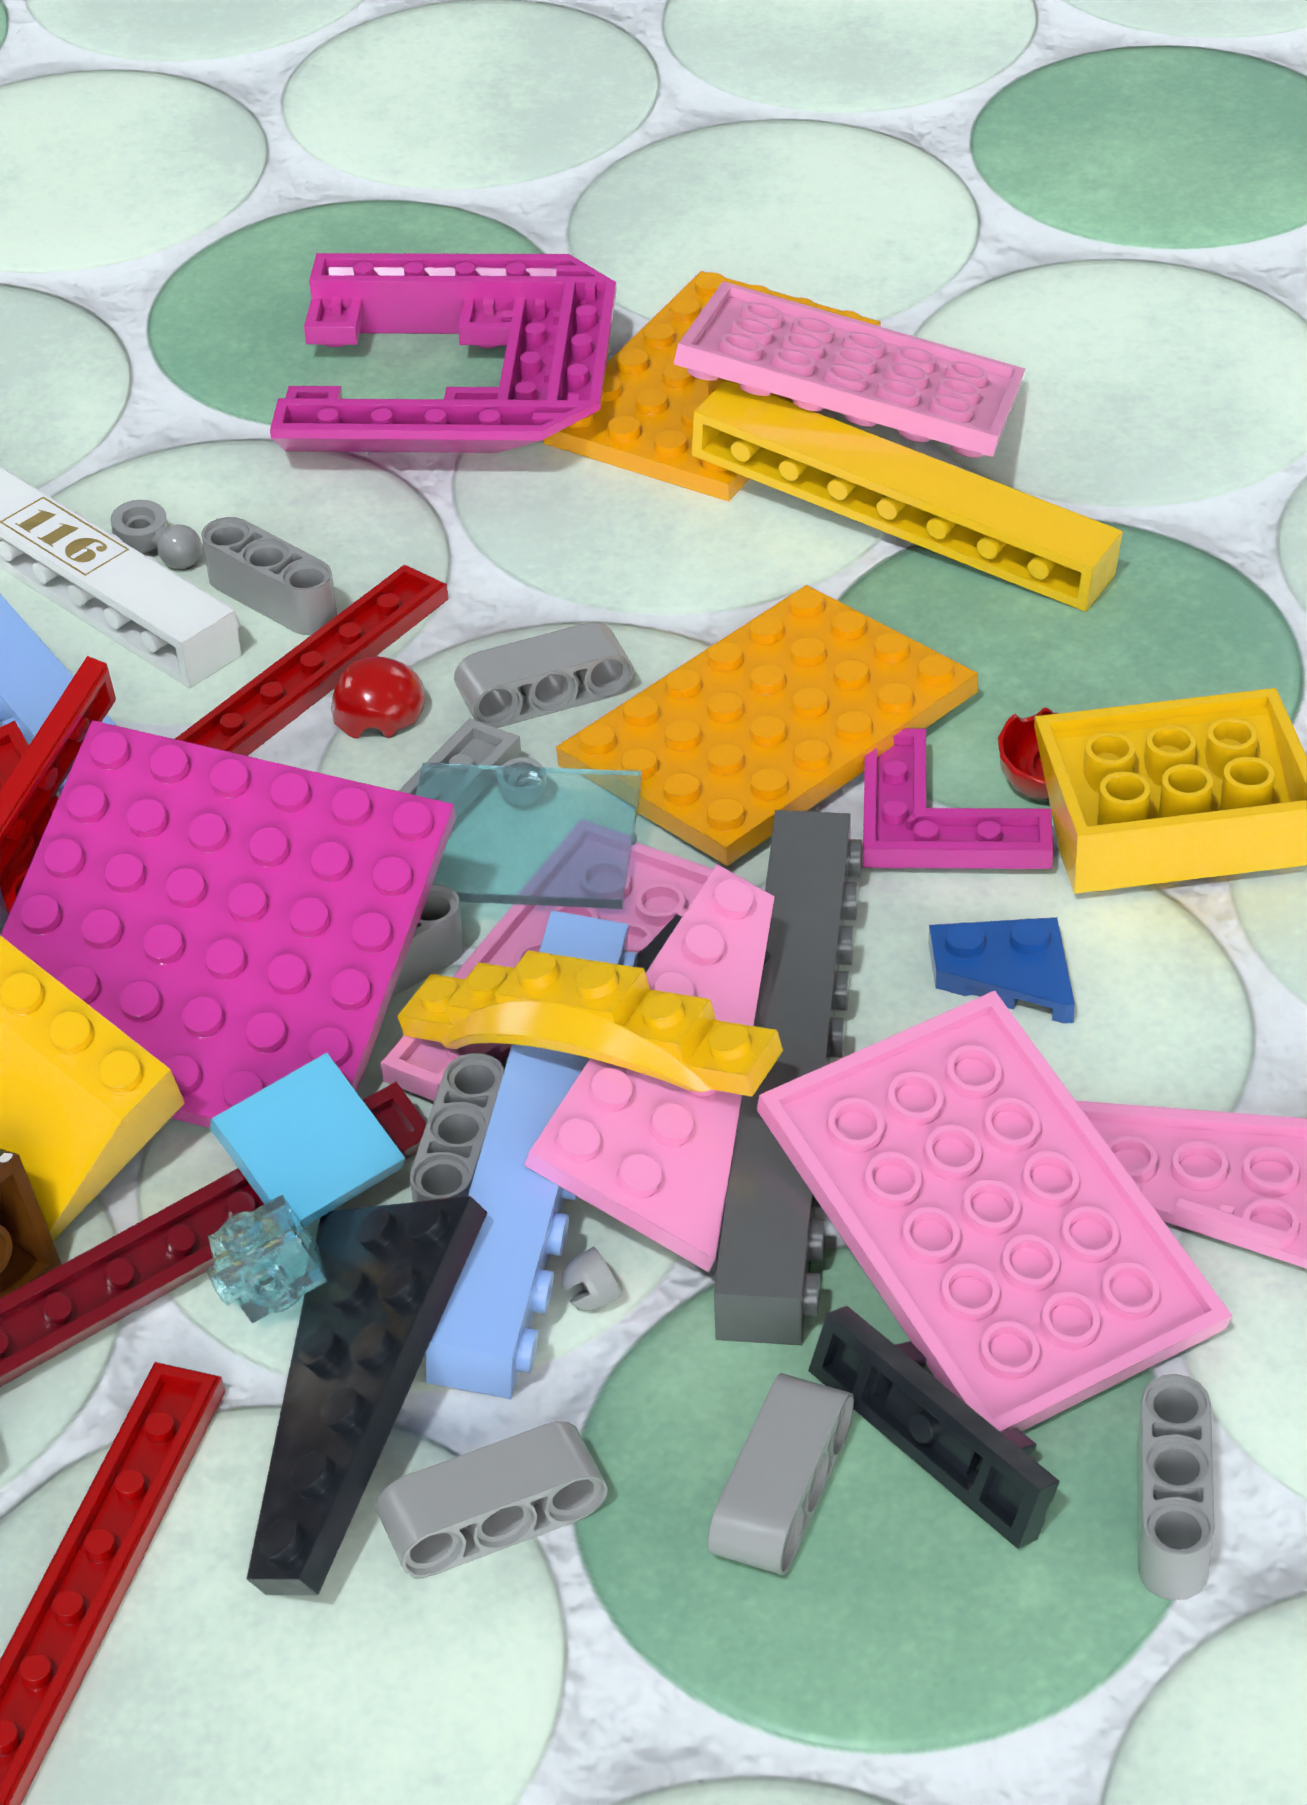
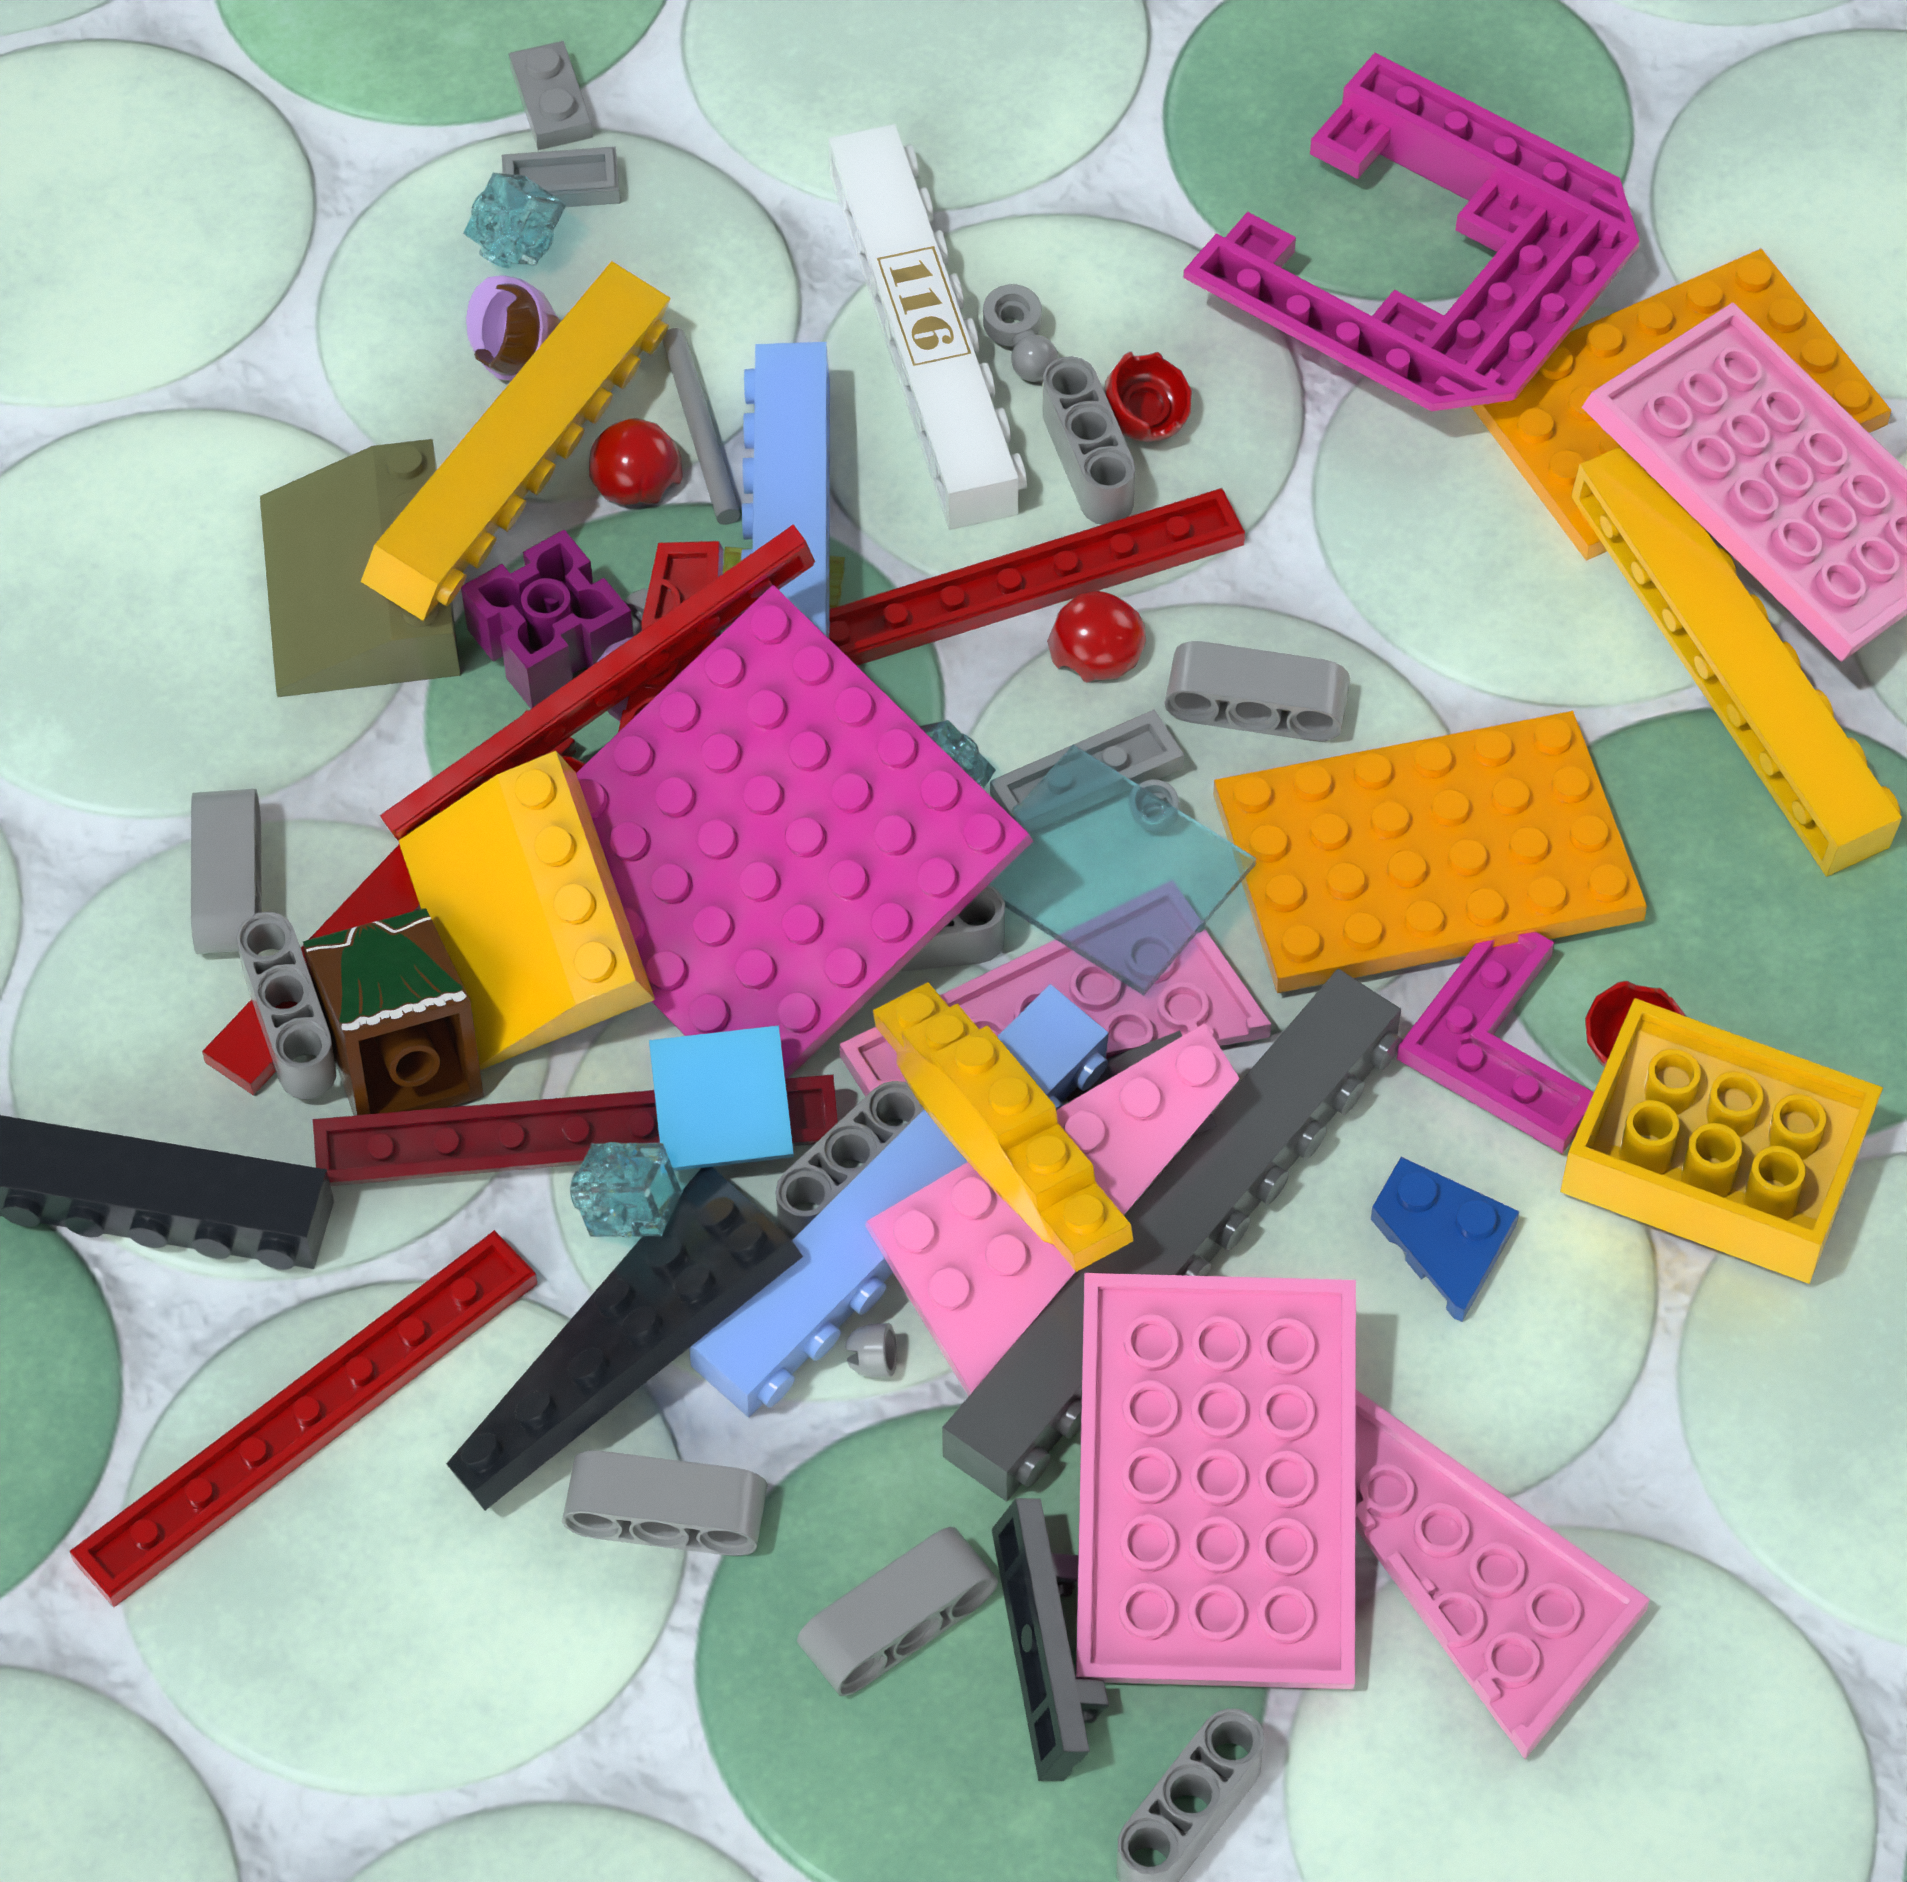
camera: 30 degrees right, 15 degrees up
none -> red hair [1104,351,1192,442]

